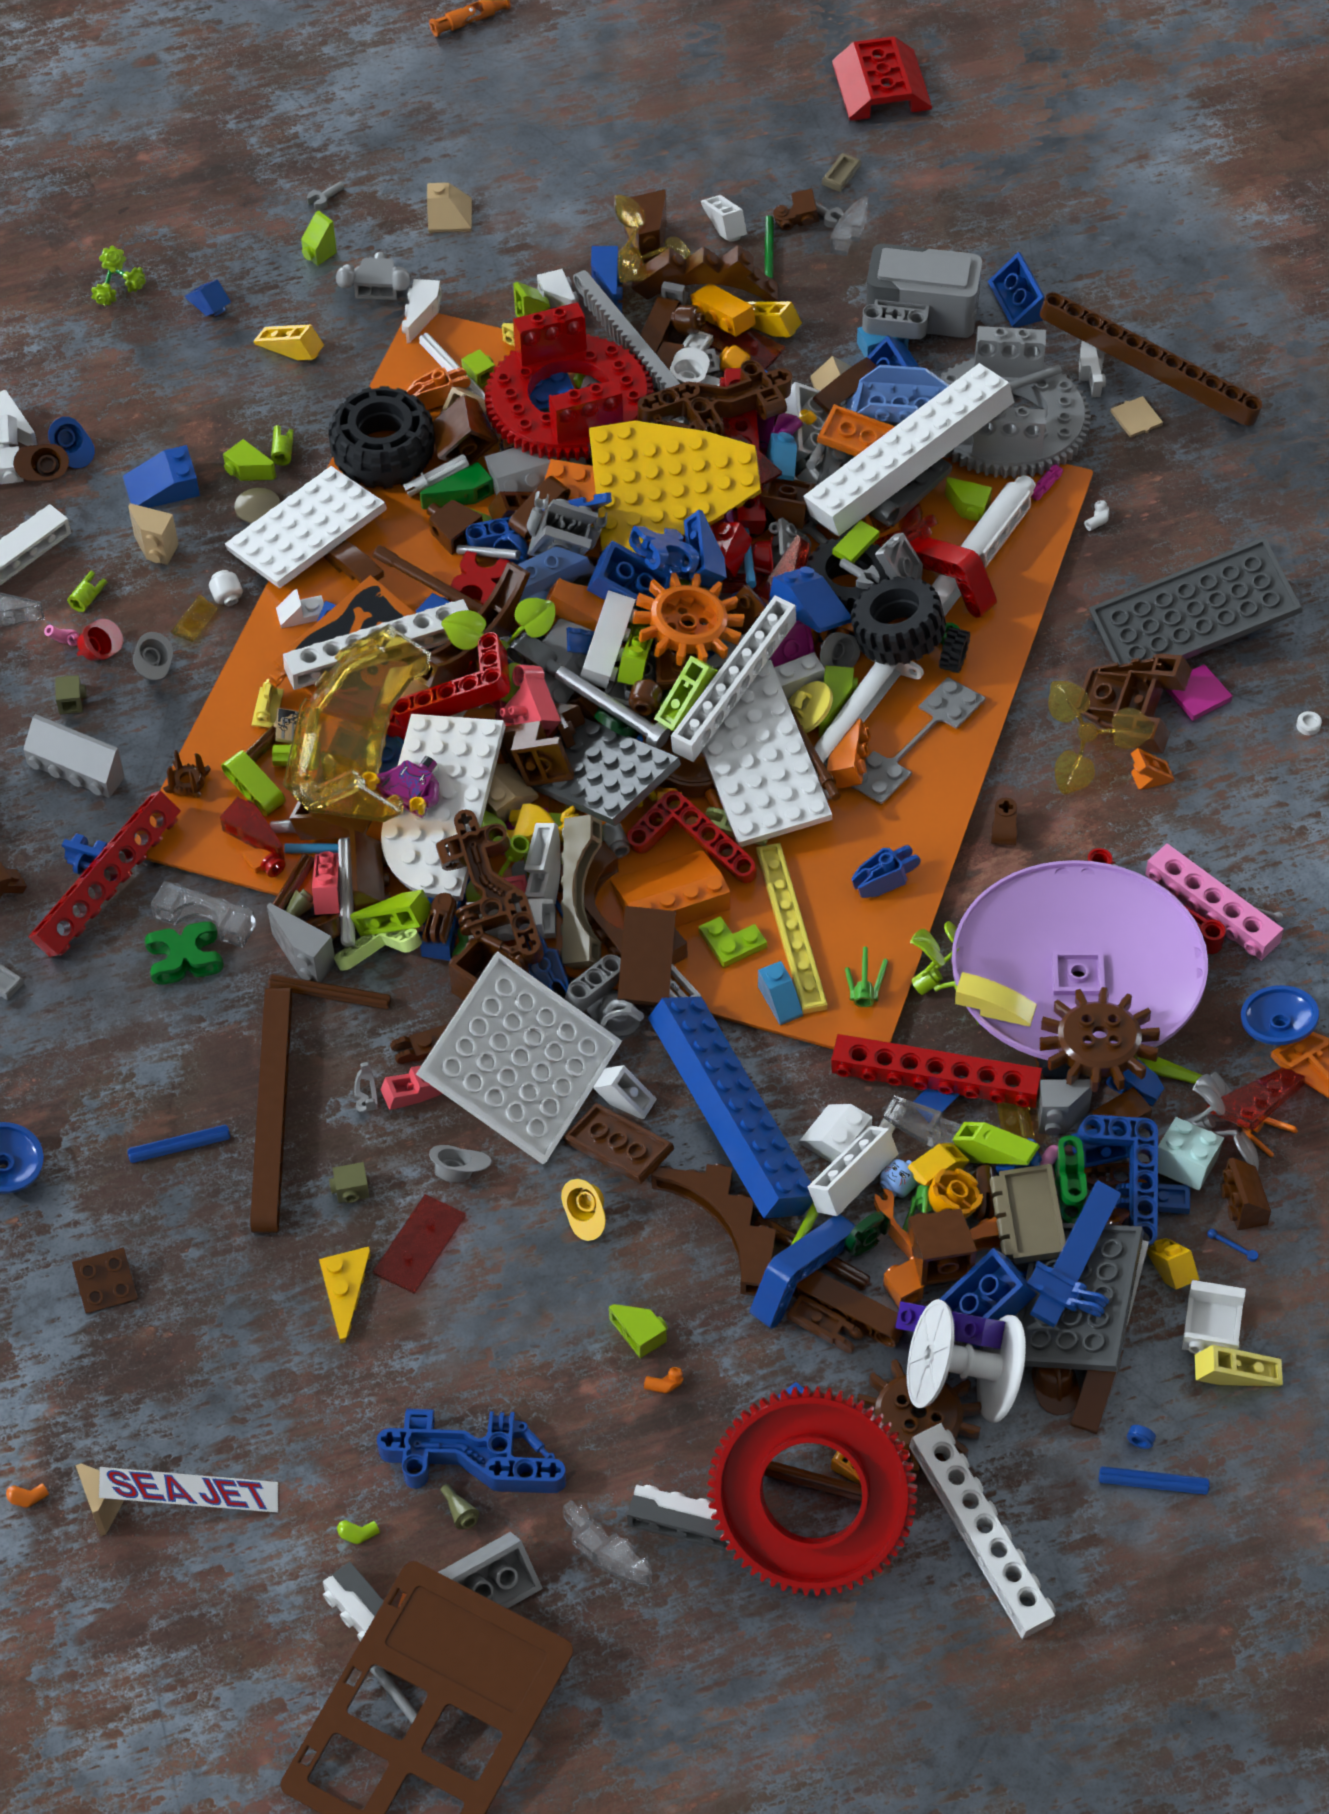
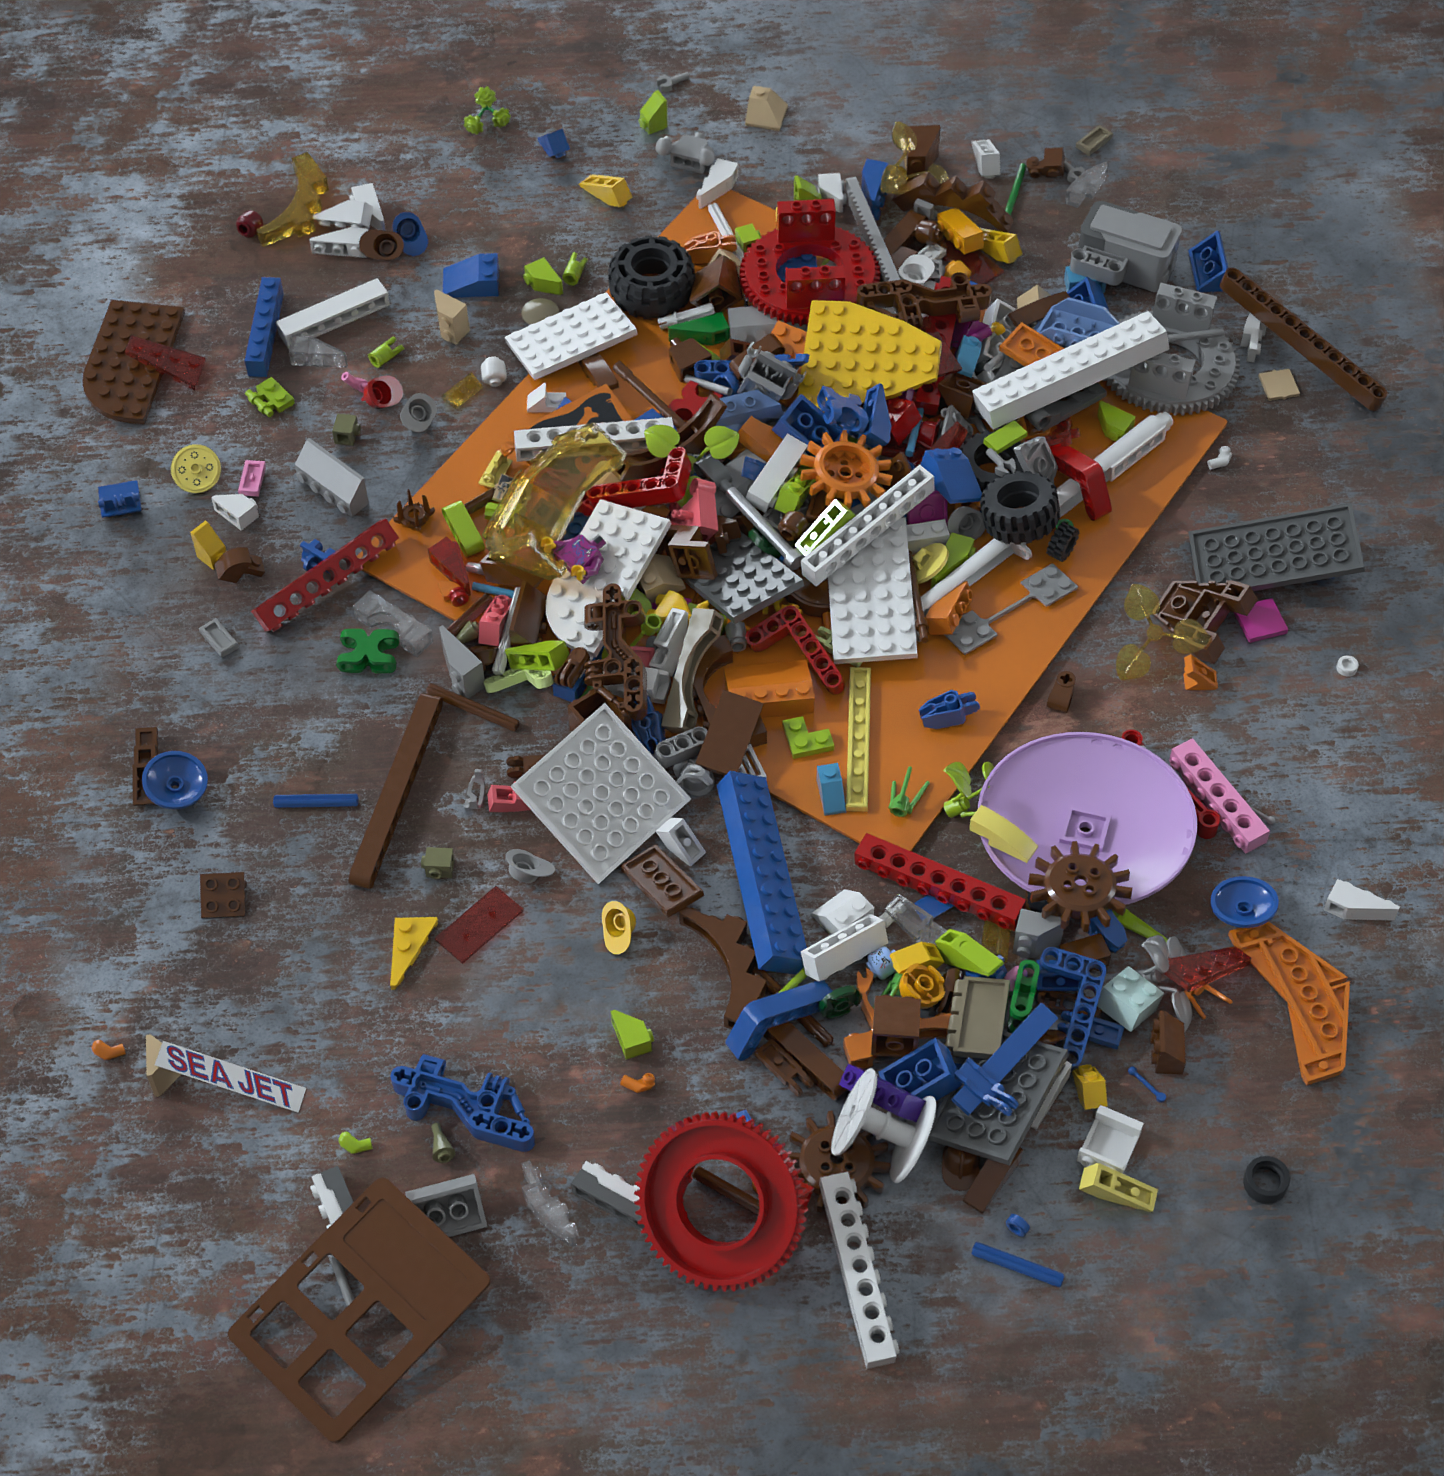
camera: 15 degrees right, 0 degrees up
red slope [832,36,932,121] -> none
dark pink axle [1031,464,1063,501] -> none

